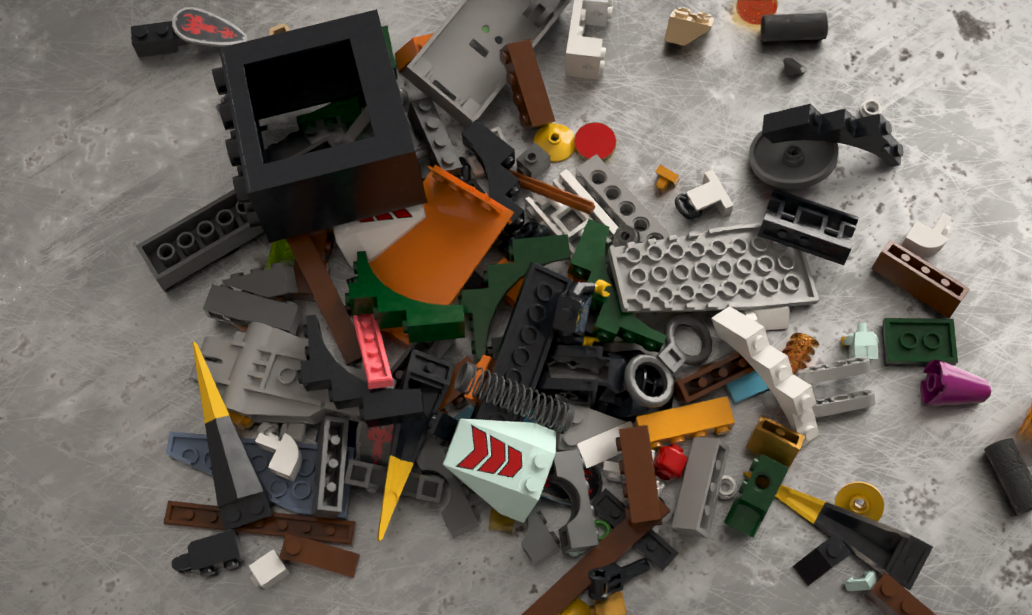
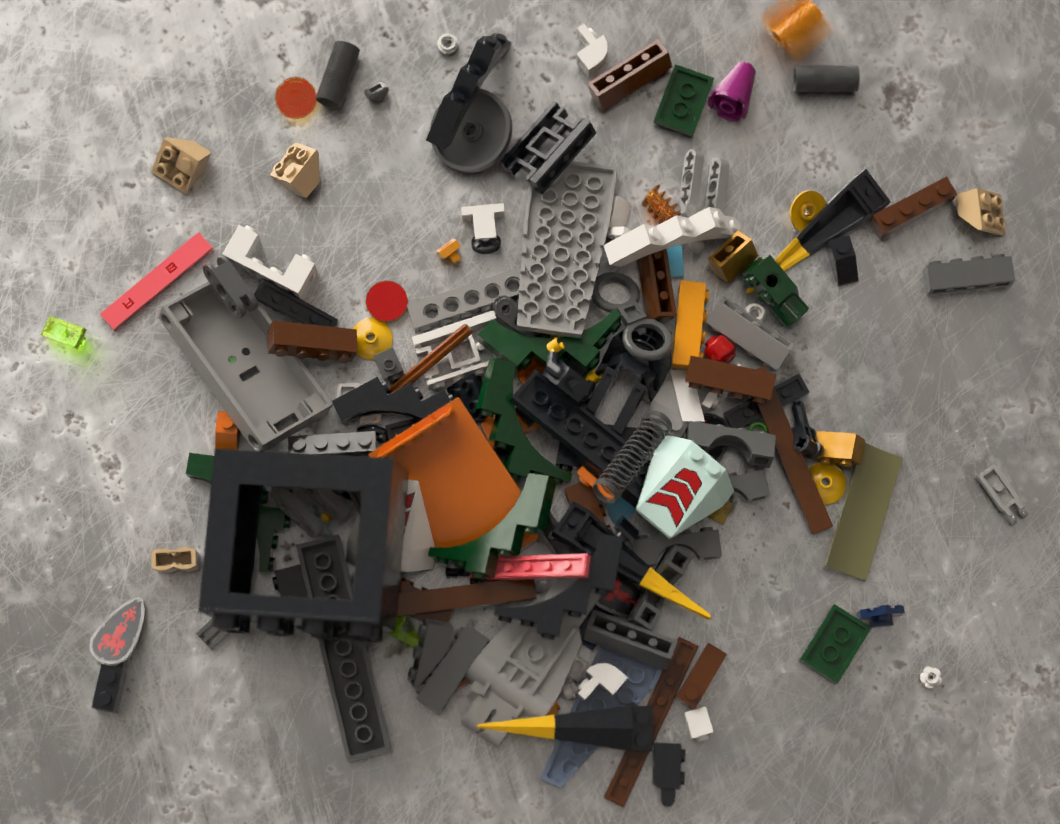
camera: 75 degrees left, 10 degrees up
light aqua piece [841,323,879,360] -> none
light aqua tile [845,570,878,591] -> none
none -> black tile [254,278,338,327]

